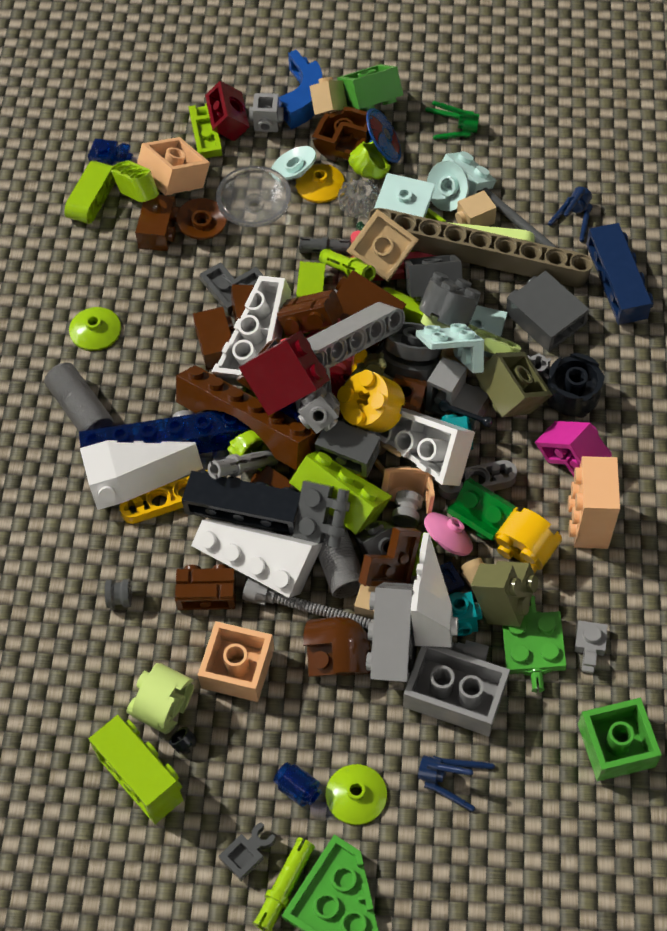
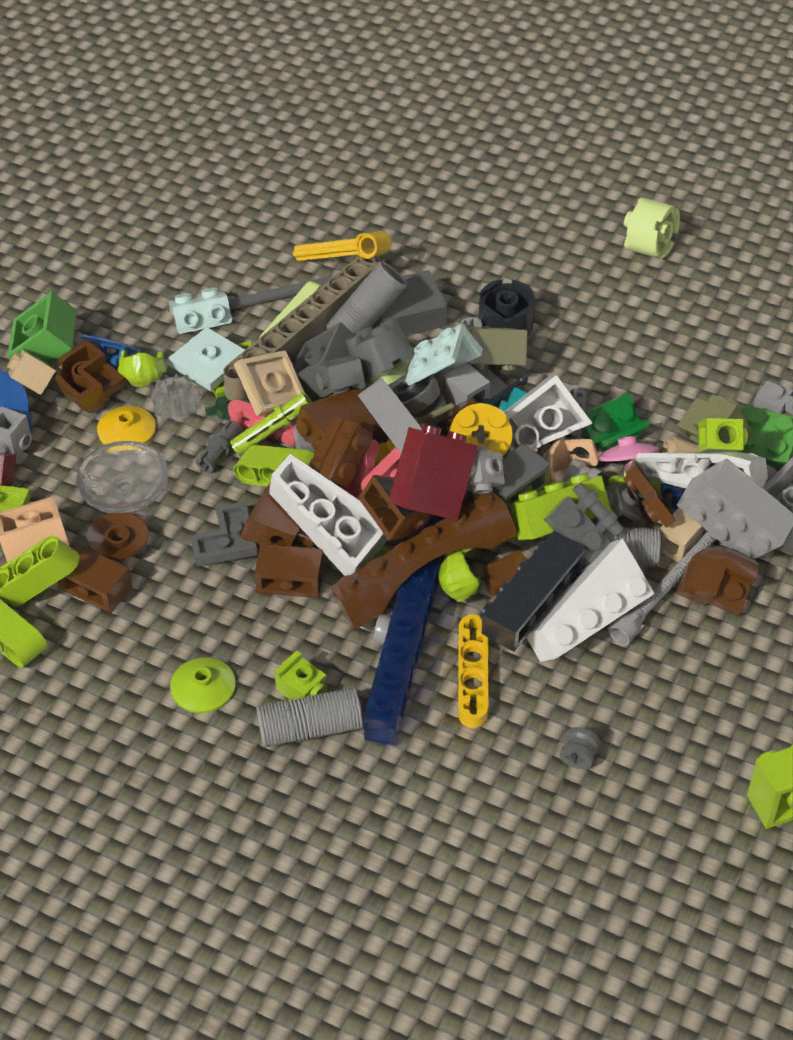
camera: 70 degrees left, 10 degrees down
white wedge [80,440,203,510] -> none
yellowish green brick [127,663,194,734] -> none
black hinge [169,727,196,754] -> none
reddish brown brick [175,564,236,610] -> none
light nougat brick [198,621,275,702] -> none
light grey pin [208,449,279,479] -> none
light aqua dish [271,146,317,181] -> none
green plant [425,101,479,140] -> none
light aqua dish [427,161,469,211] -> none
tan brick [455,190,497,226] -> none
yellow brick [495,507,562,574] -> none
dark pink brick [535,421,612,477] -> none
dark blue plant [548,187,593,242] -> none
light nougat brick [568,456,620,549] -> none
dark blue brick [586,223,654,325] -> none
none -> lime brick [274,650,327,709]
none -> yellow axle [293,231,392,261]
none -> dark grey brick [316,355,366,393]
none -> light grey piece [327,262,407,336]
none -> lime brick [698,418,748,452]

